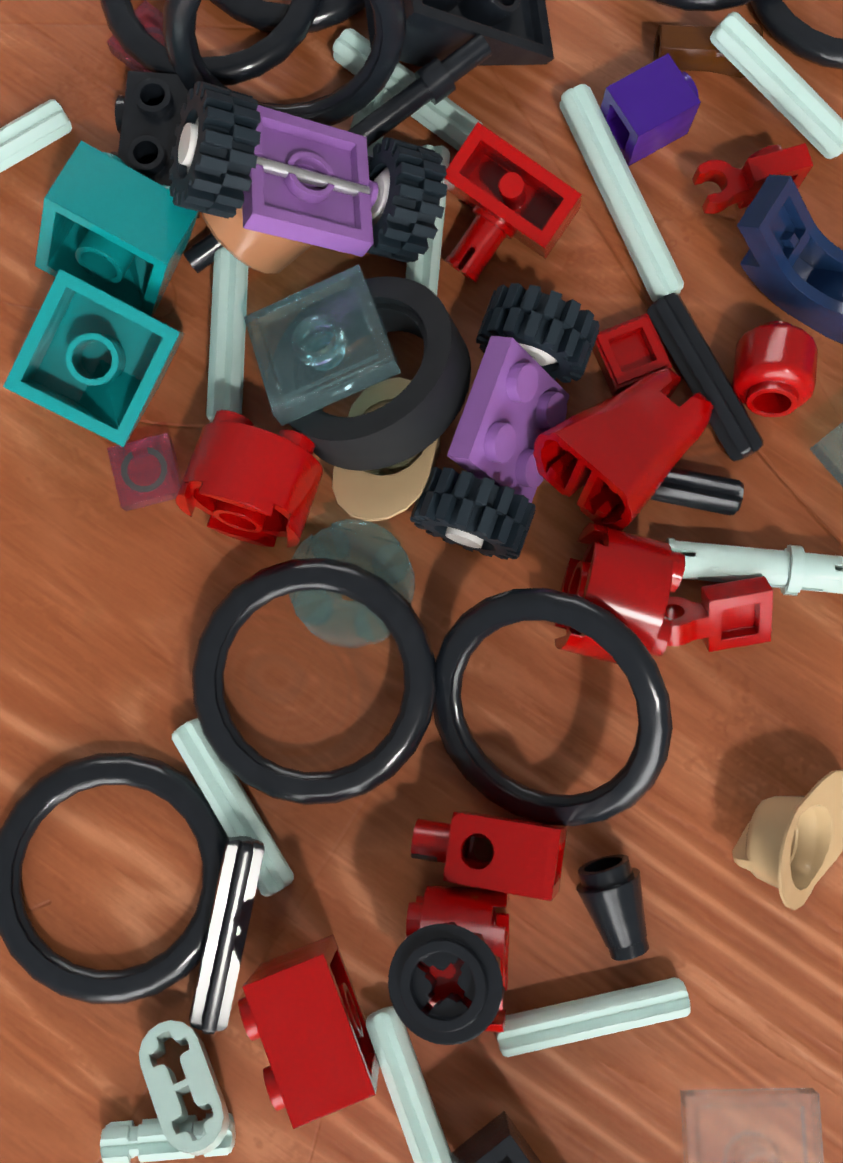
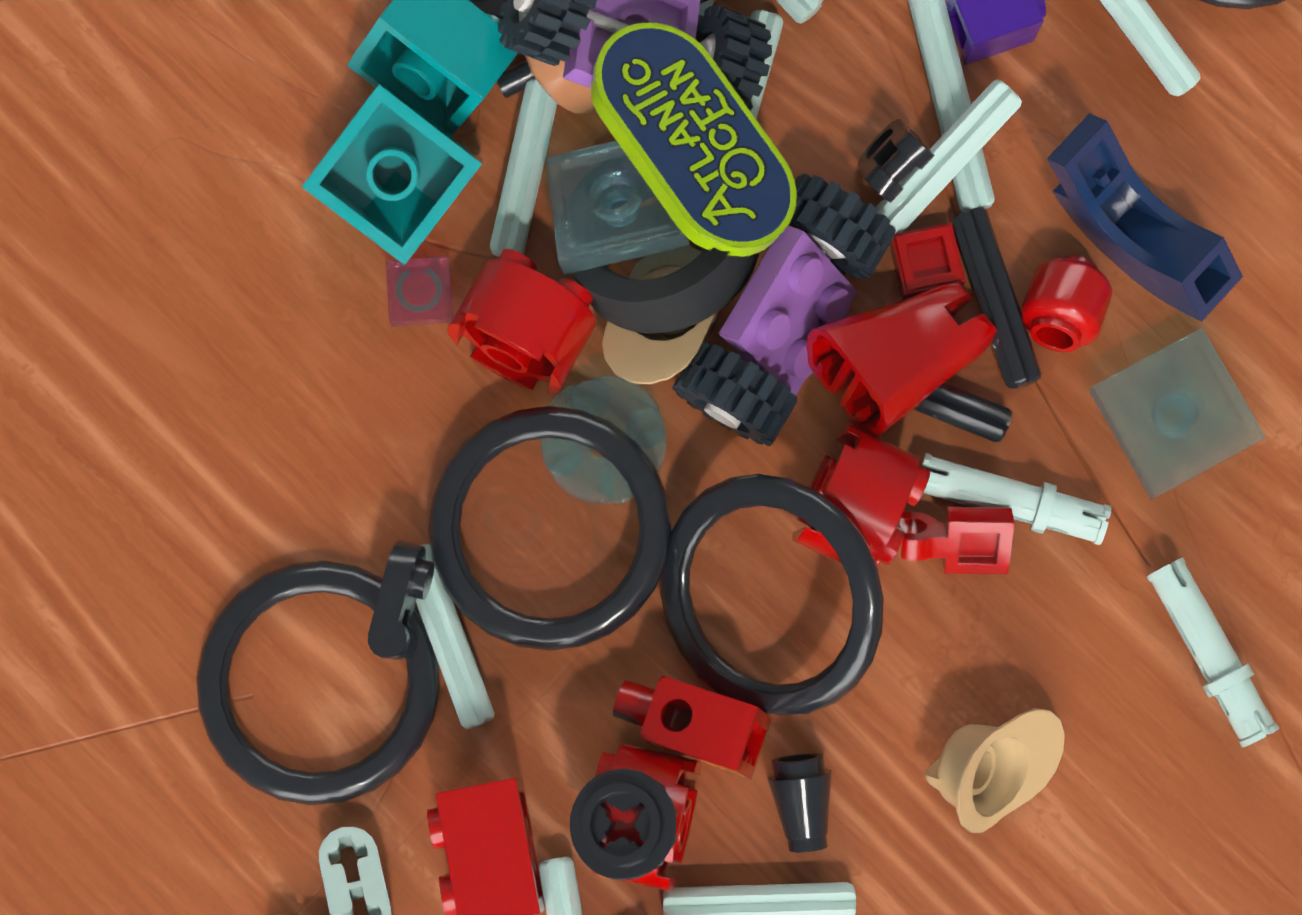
camera: 10 degrees right, 0 degrees up
axle [189,836,265,1034] -> none
red brick [443,122,582,283] -> none
red plate [692,143,813,214] -> none
none -> black plate [368,540,434,660]
none -> tile [591,22,797,257]
none -> black plate [858,119,935,203]
none -> light aqua axle [876,79,1022,234]

